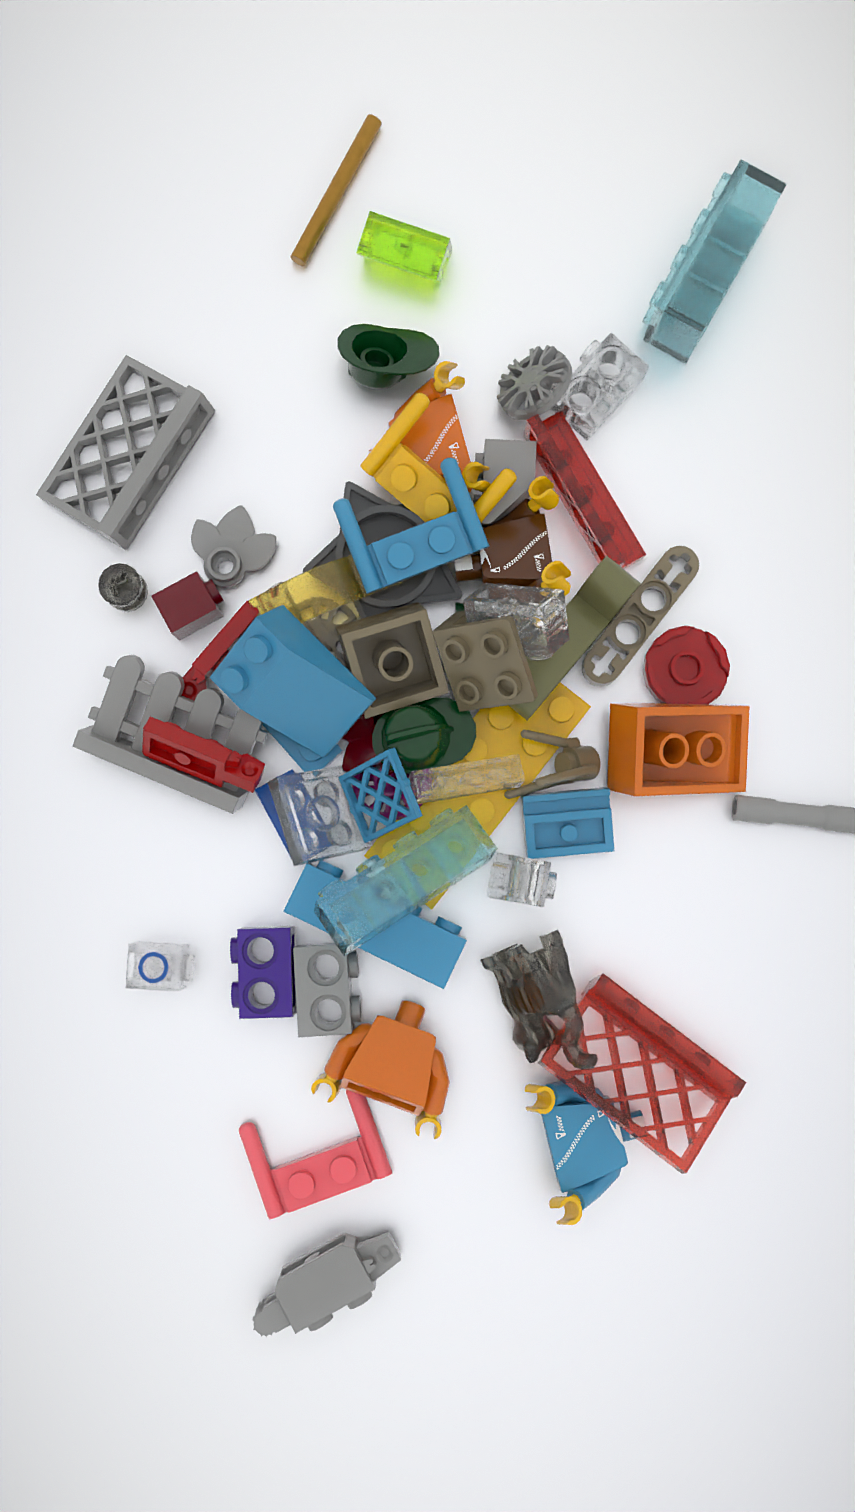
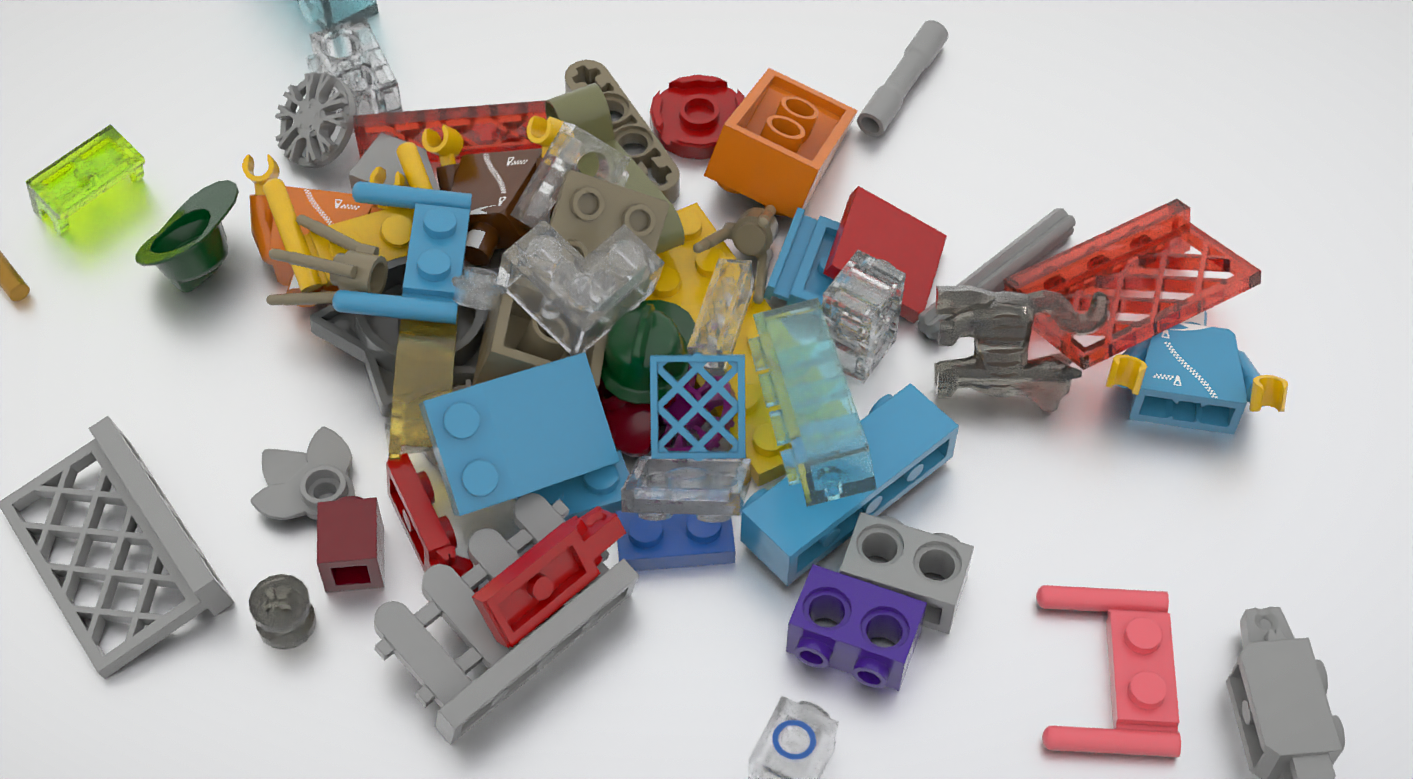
camera: 70 degrees left, 30 degrees down
orange torso [311,1001,450,1139] -> none
none -> dark tan plant [266,215,388,306]
none -> clear plate [451,267,507,310]
none -> clear brick [497,219,665,356]
none -> red tile [823,186,947,323]
none -> light grey axle [917,208,1076,340]

